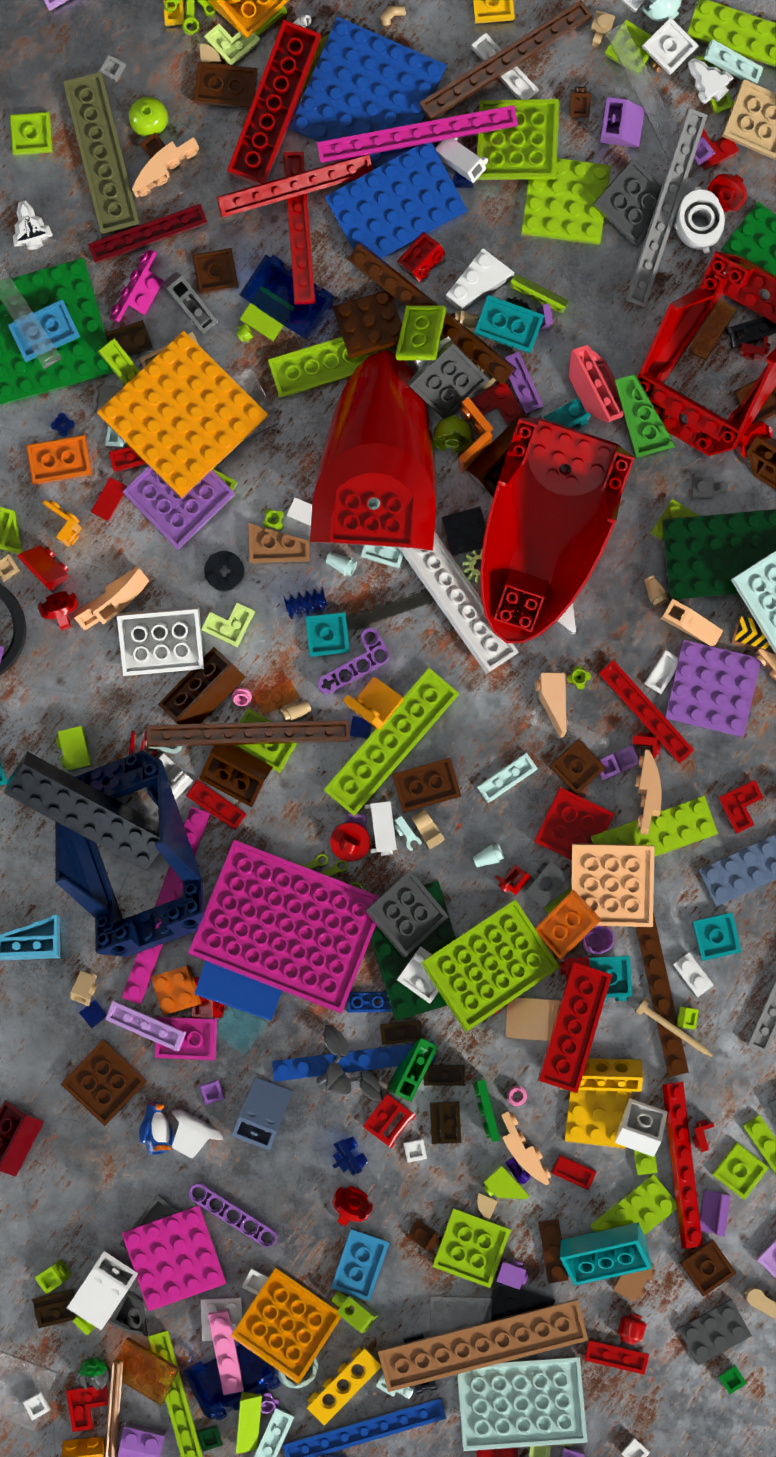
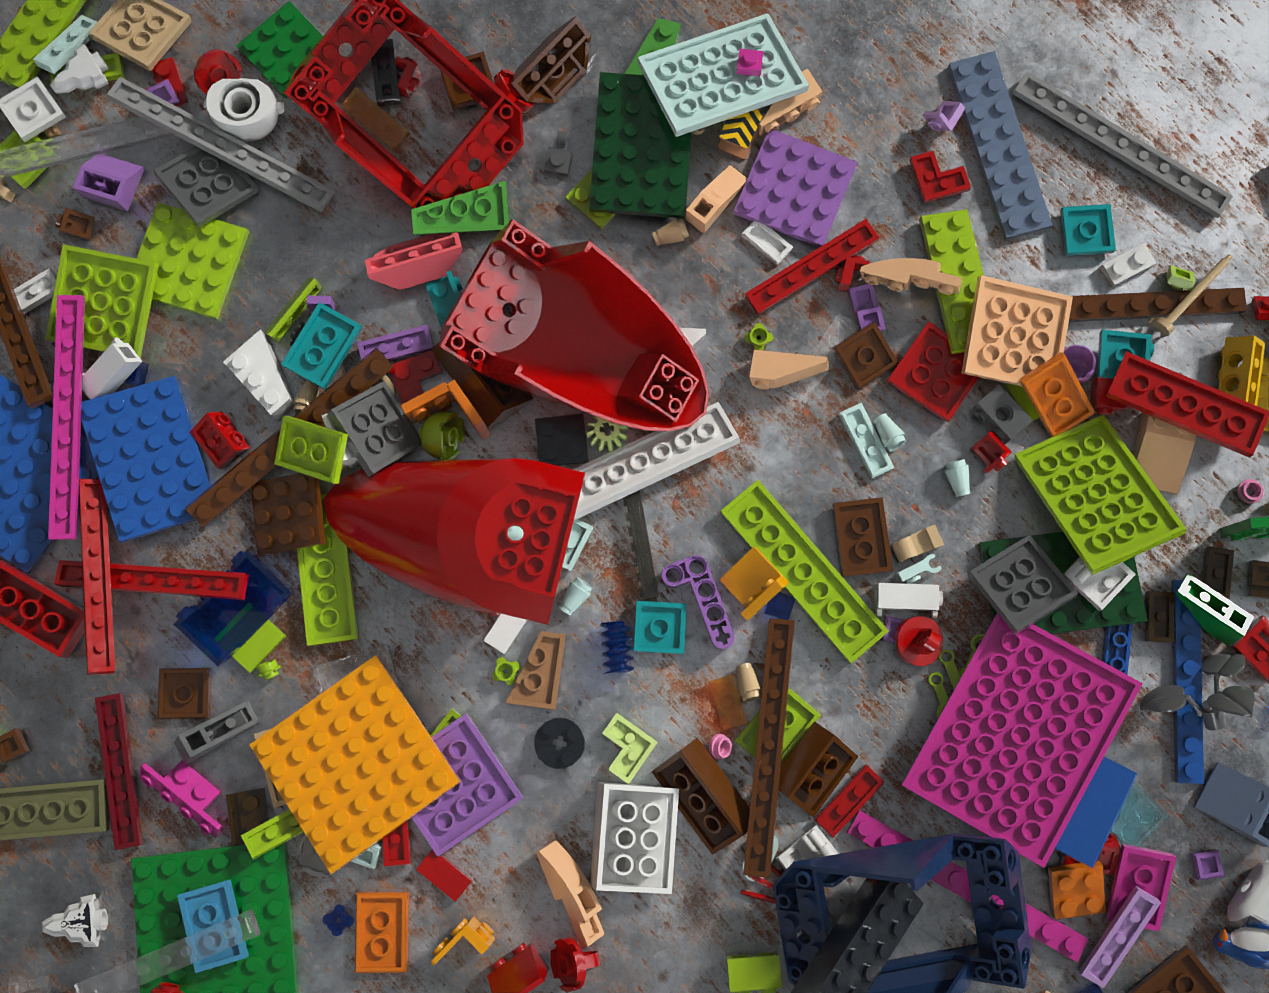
camera: 80 degrees left, 5 degrees down
light nougat slope [132,137,199,198] -> none
none -> light aqua cone [874,413,906,451]

